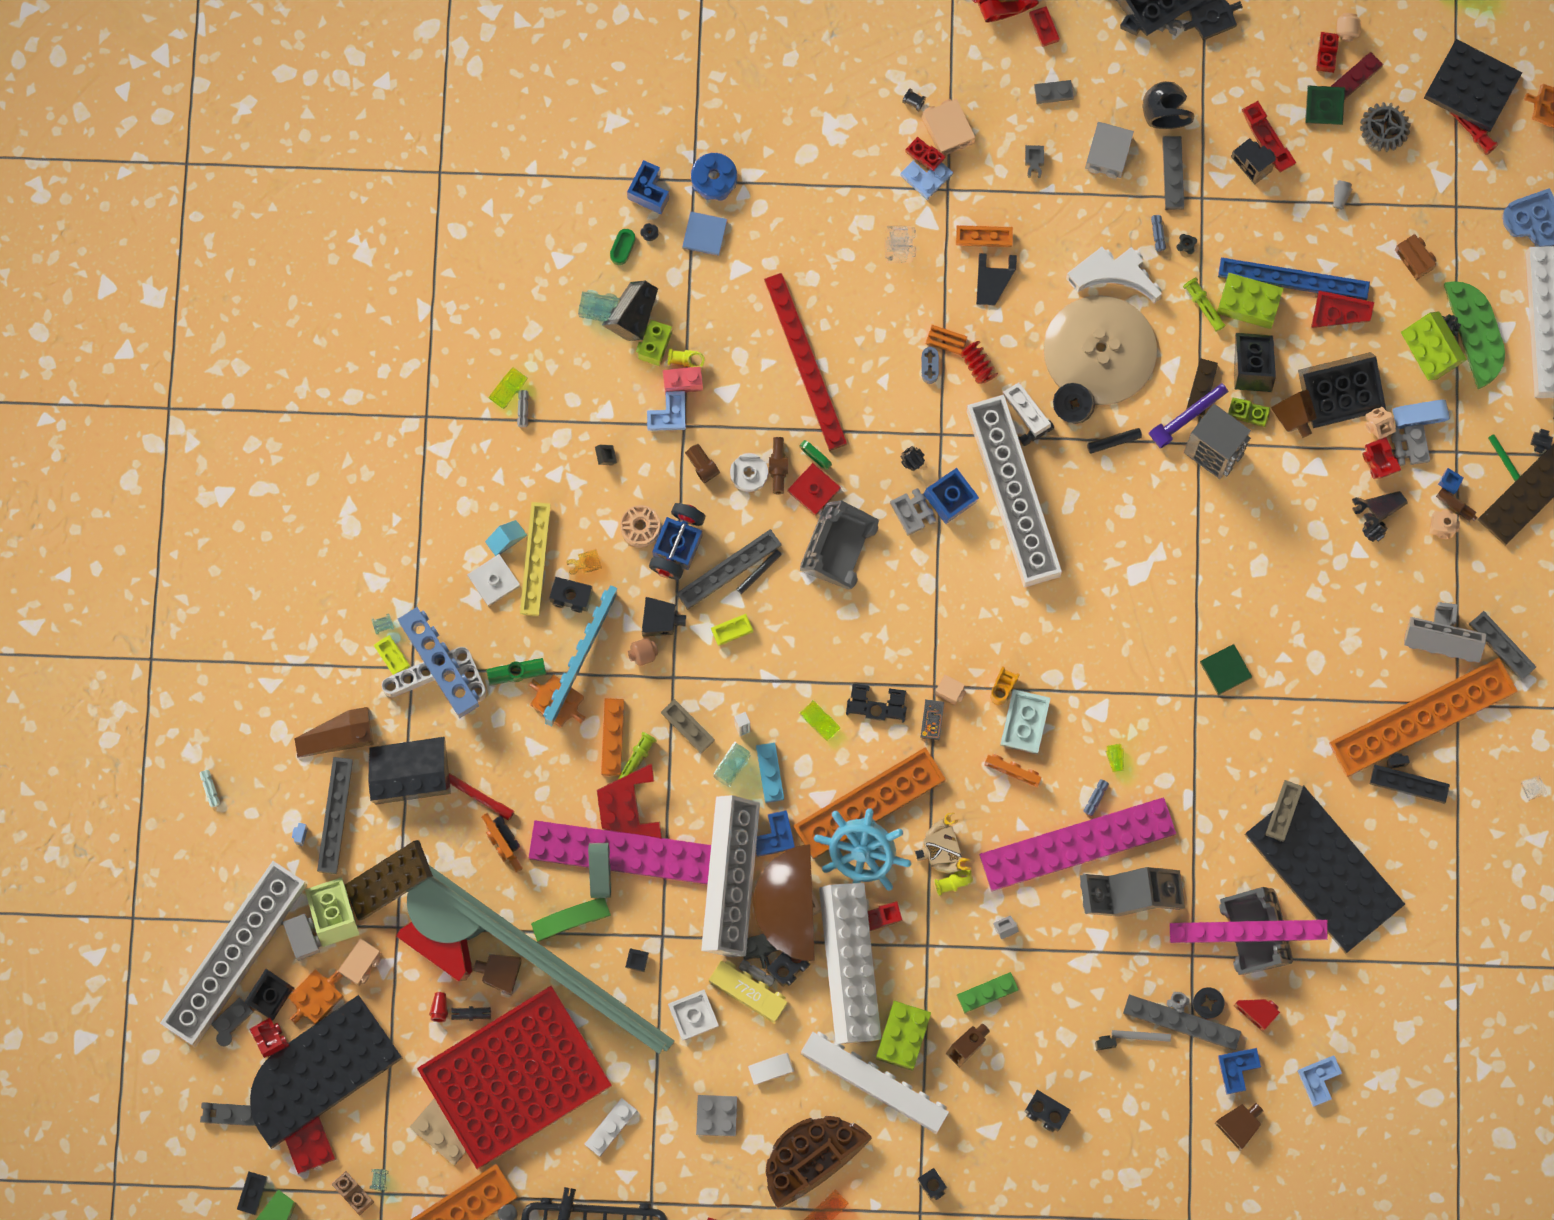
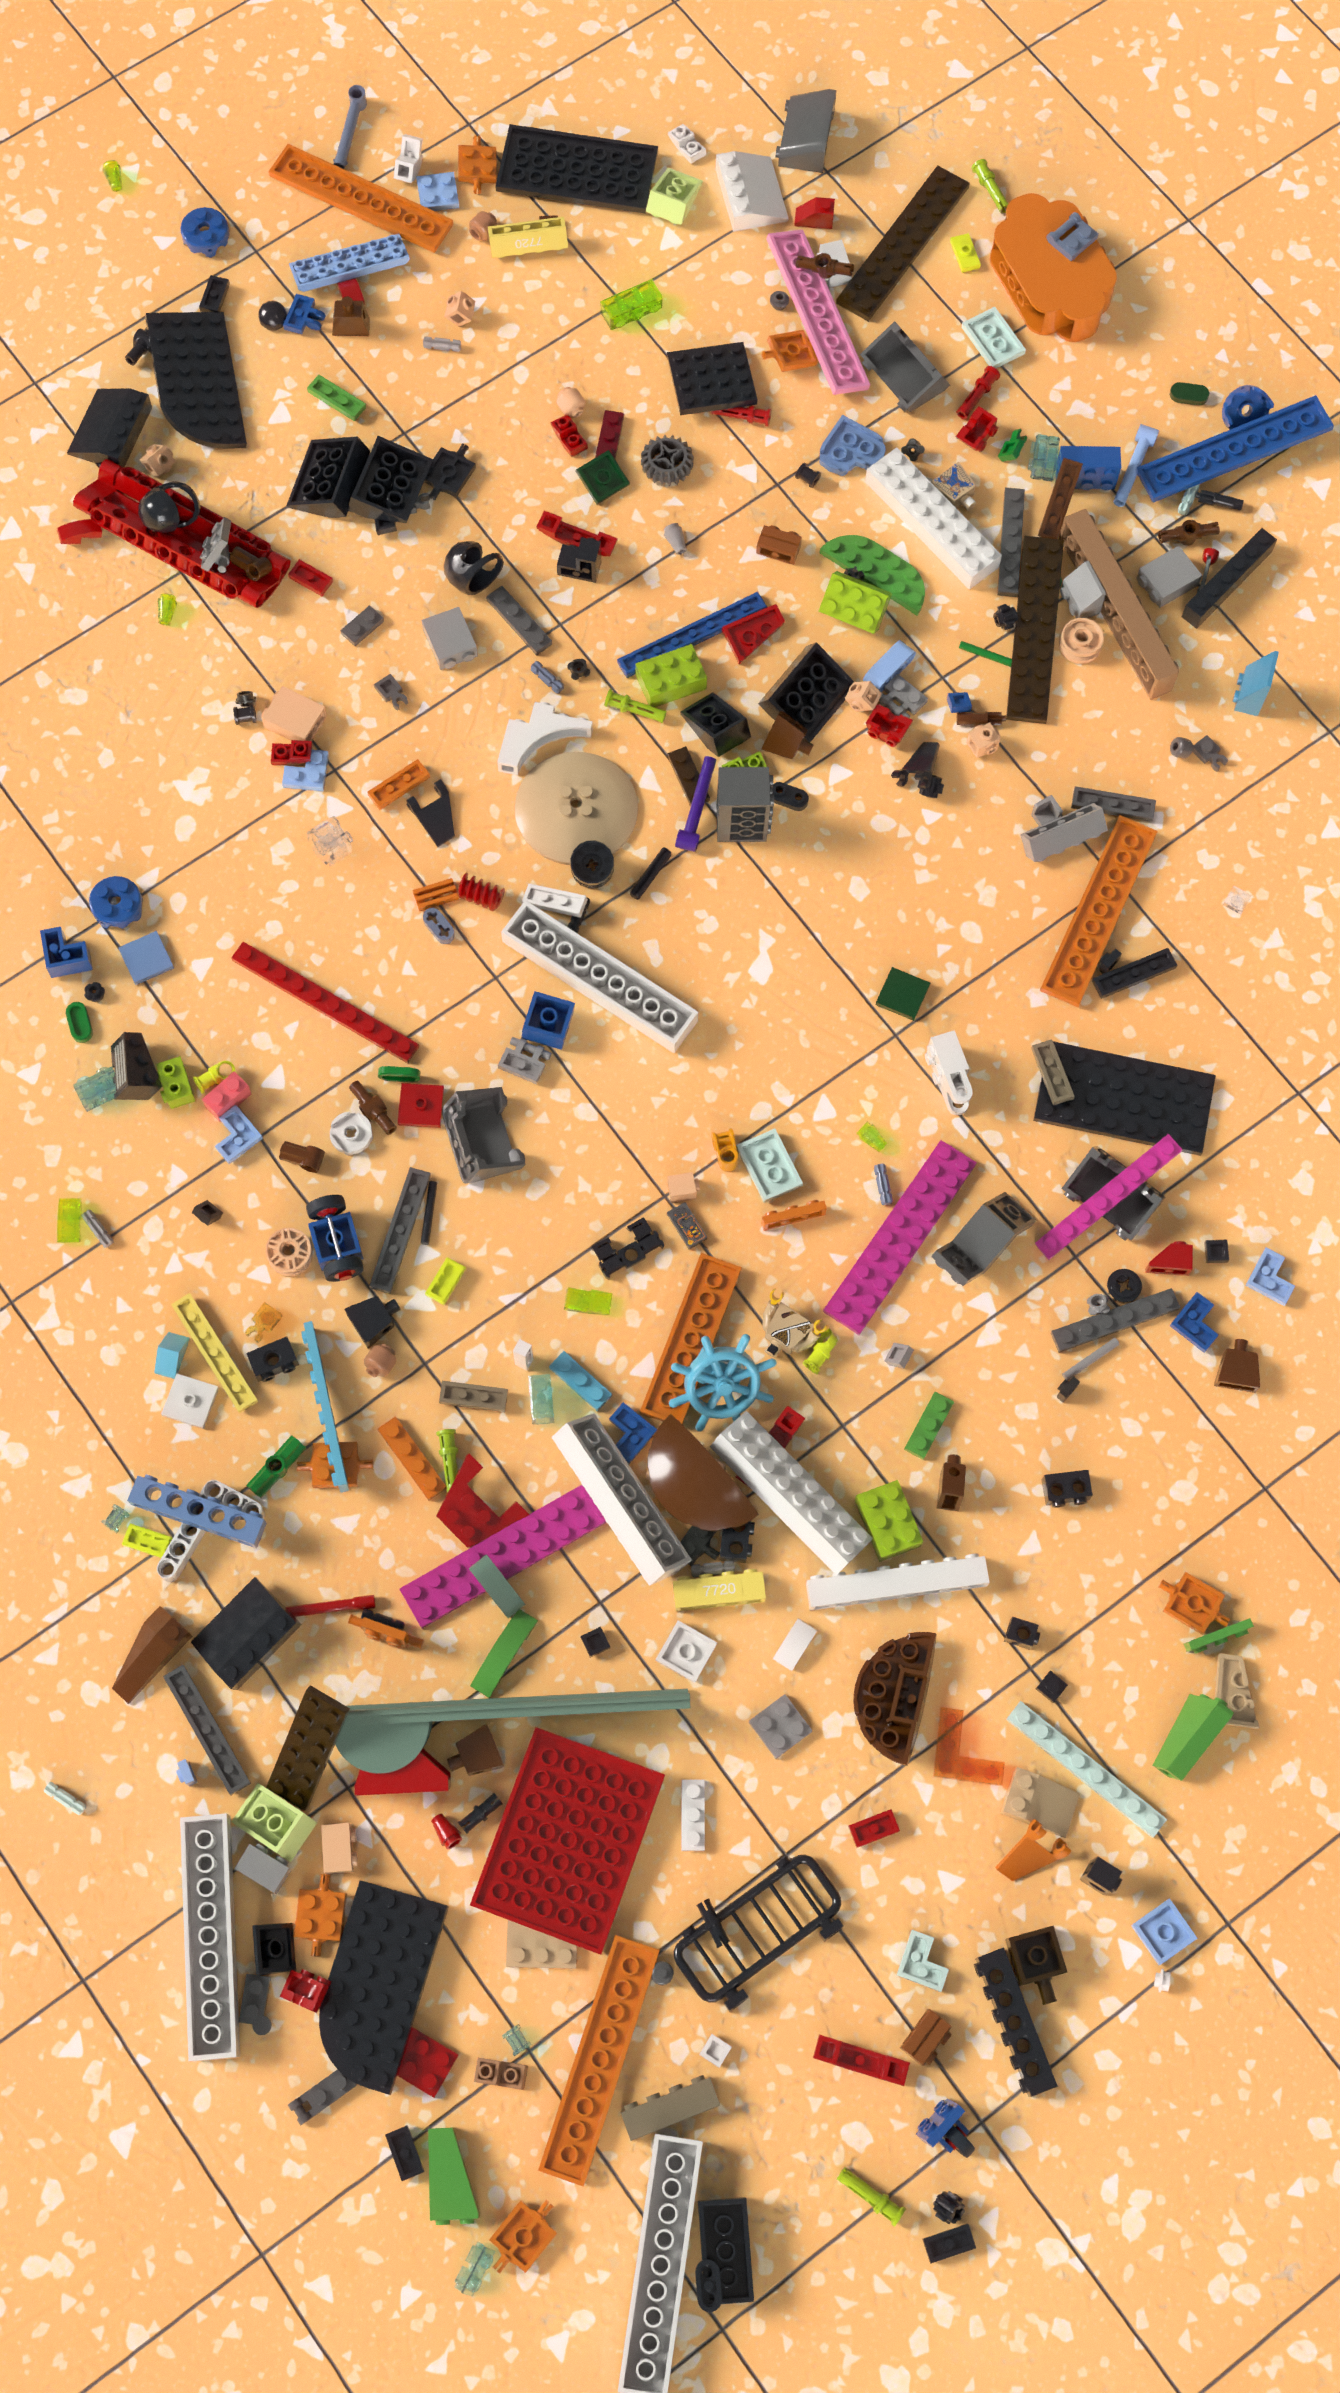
camera: 40 degrees left, 5 degrees down
black gear [900,446,925,471] -> none
none -> pearl dark grey plate [235,691,256,707]
none -> black plate [772,782,809,811]
none -> black bush [795,462,821,488]
none -> white brick [925,1030,973,1115]
none -> black plate [1204,1239,1229,1263]

